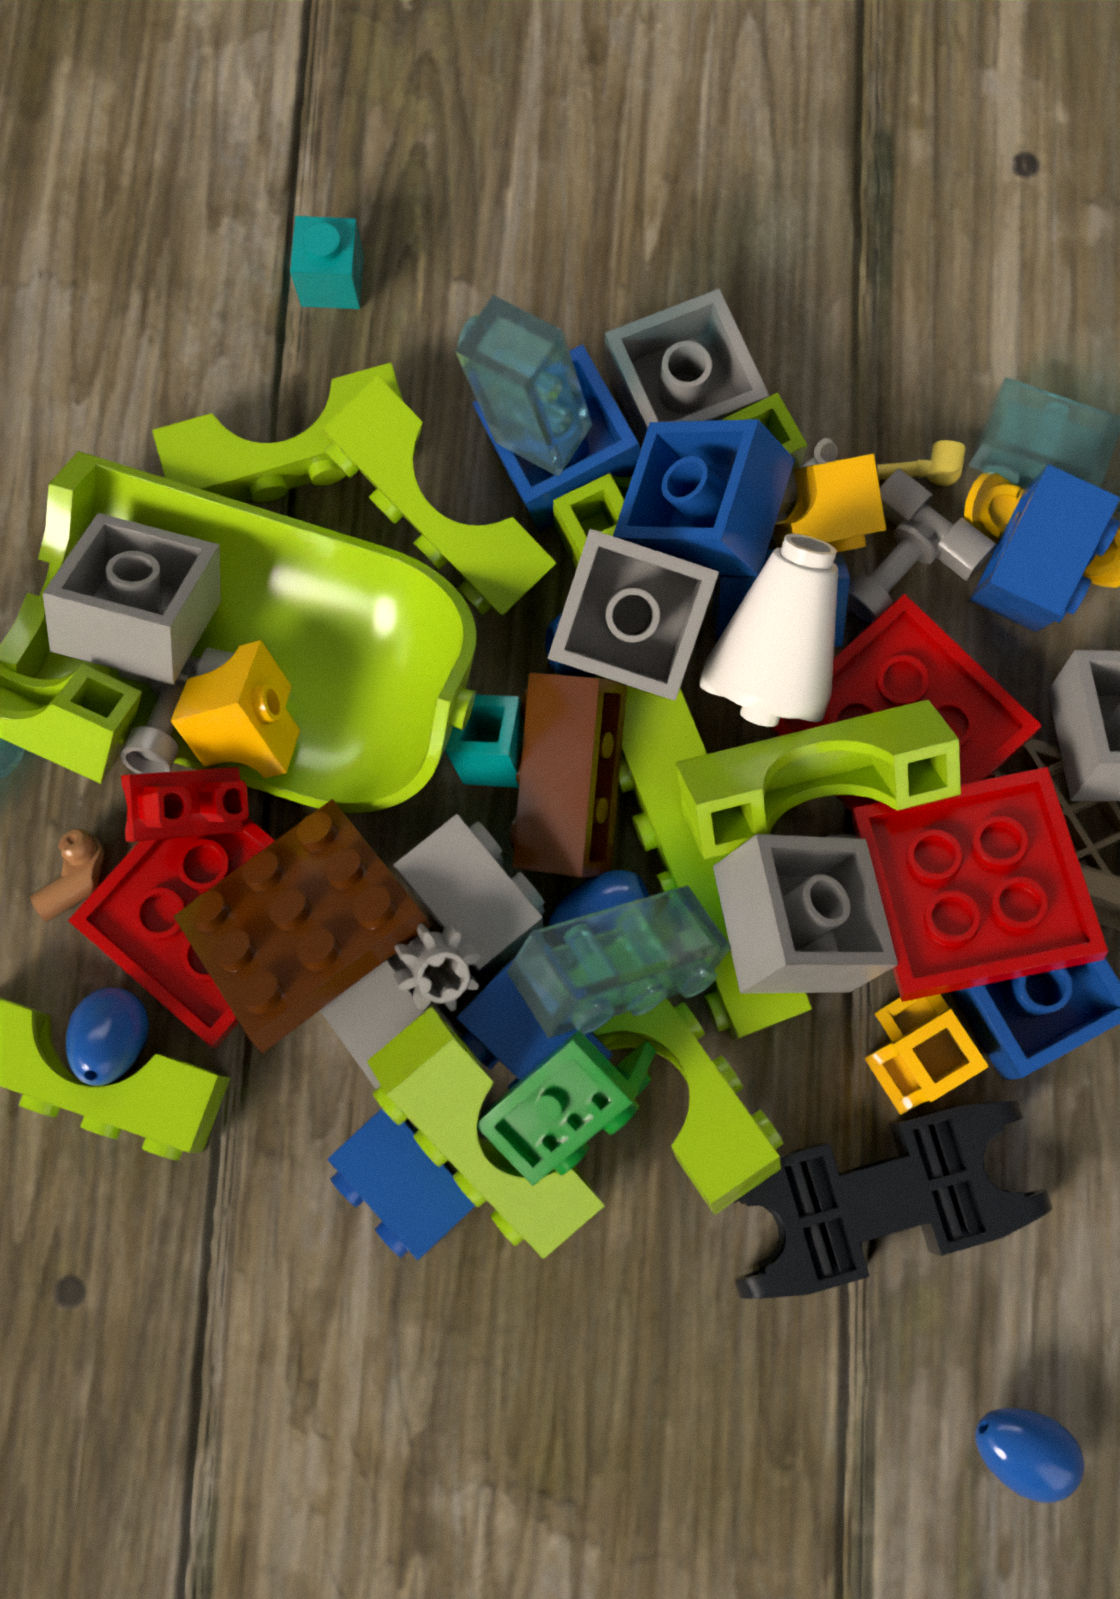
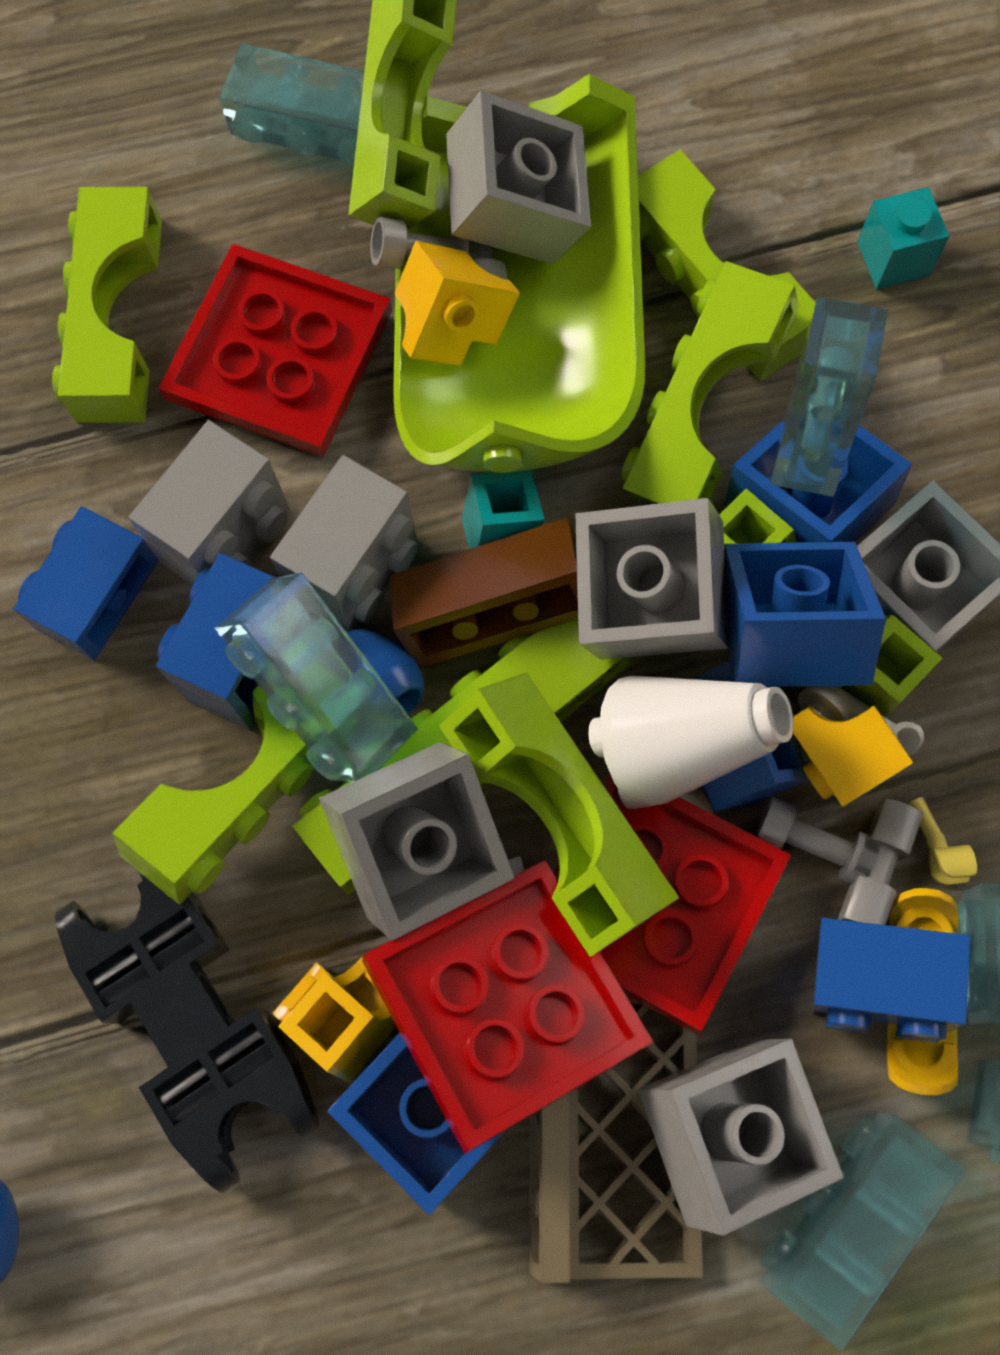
camera: 75 degrees right, 5 degrees down
medium nougat arm [30,829,104,922] -> none
blue animal [66,987,149,1086] -> none
red hips [121,767,249,842] -> none
reddish brown plate [173,799,432,1053] -> none
lime arch [367,1006,605,1259] -> none
light grey gear [393,923,481,1011] -> none
green bracket [477,1030,656,1186] -> none

